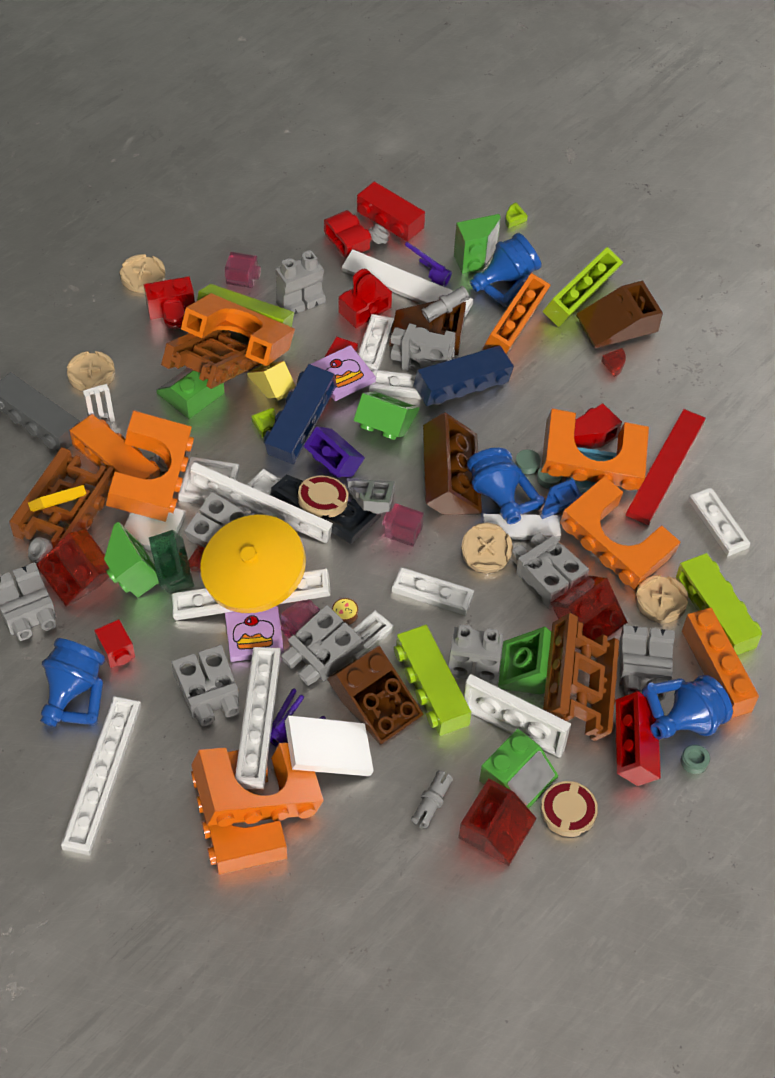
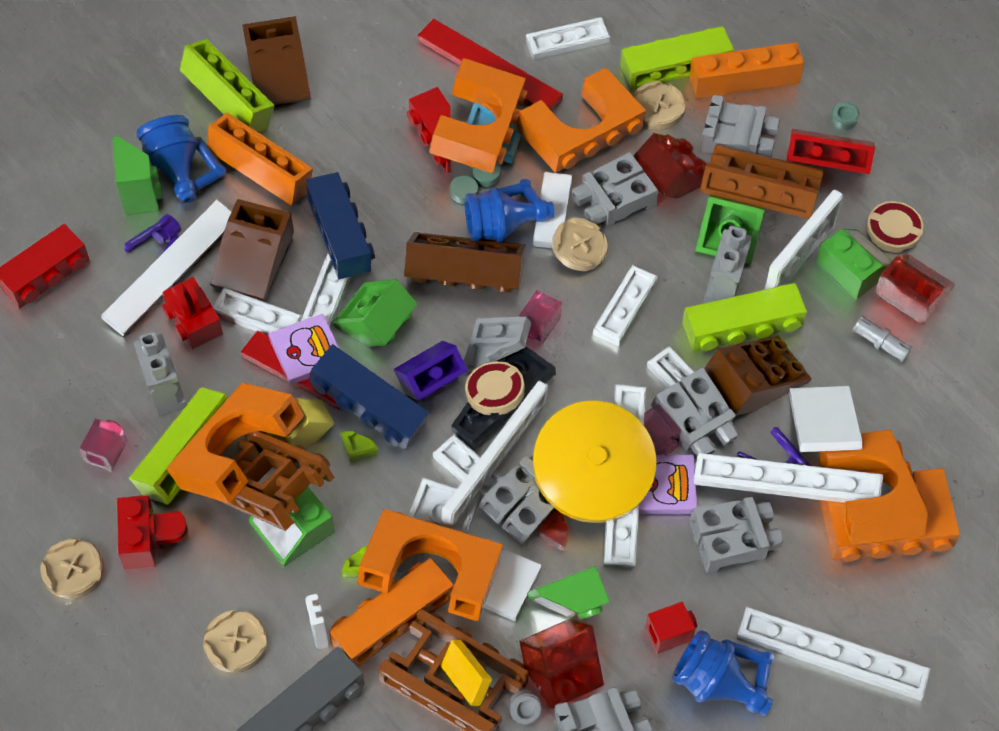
camera: 80 degrees left, 5 degrees up
clear green brick [149,530,194,594] -> none
red brick [324,210,371,259] -> none
light yellow tile [332,598,358,625] -> none
light grey plate [368,224,390,244] -> none
light grey hips [391,323,455,372] -> none
light grey pin [422,286,470,323] -> none
lime tile [505,202,528,229] -> none
blue tile [540,478,582,519] -> none
clear red tile [601,348,626,377] -> none
blue piece [642,675,733,740] -> none

